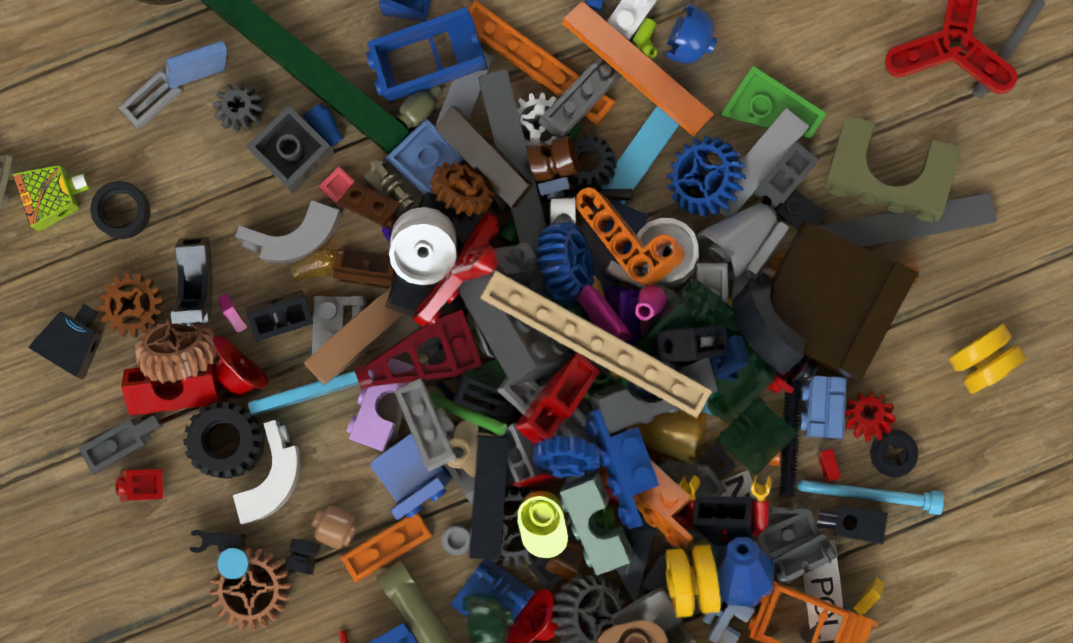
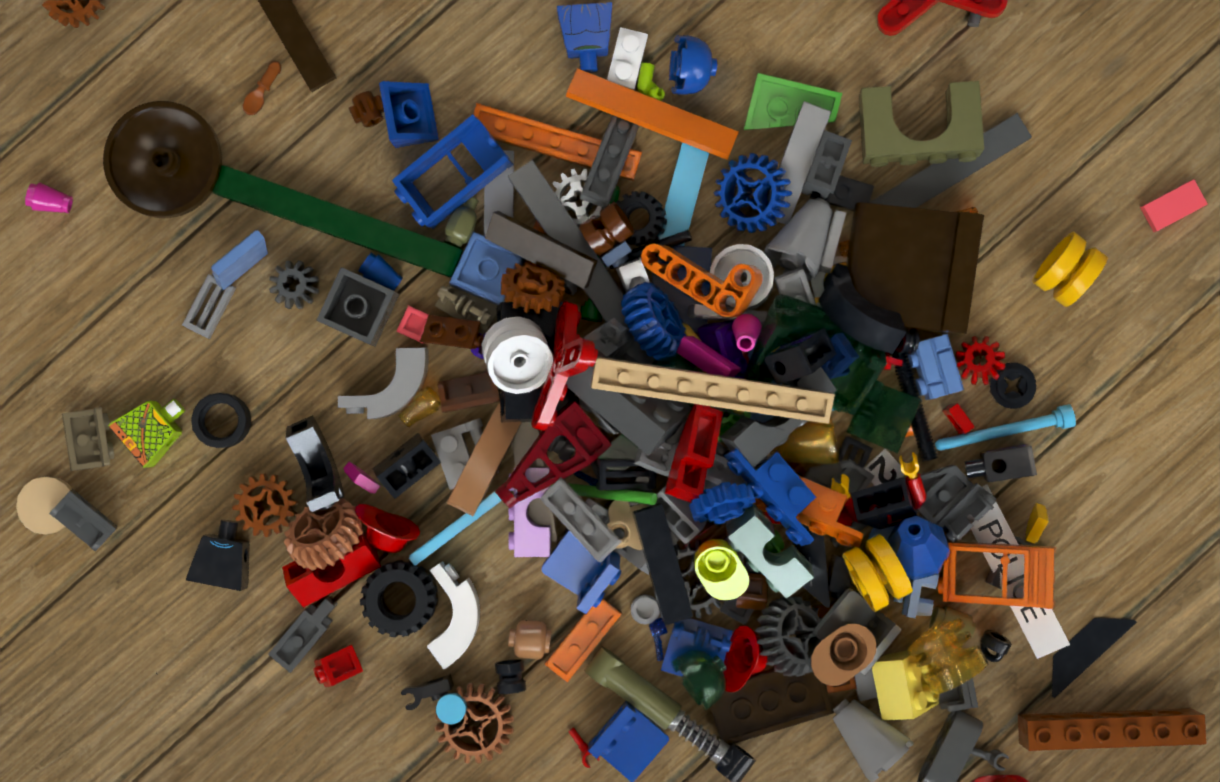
camera: 25 degrees left, 5 degrees up
none -> clear blue hand [649,618,668,661]

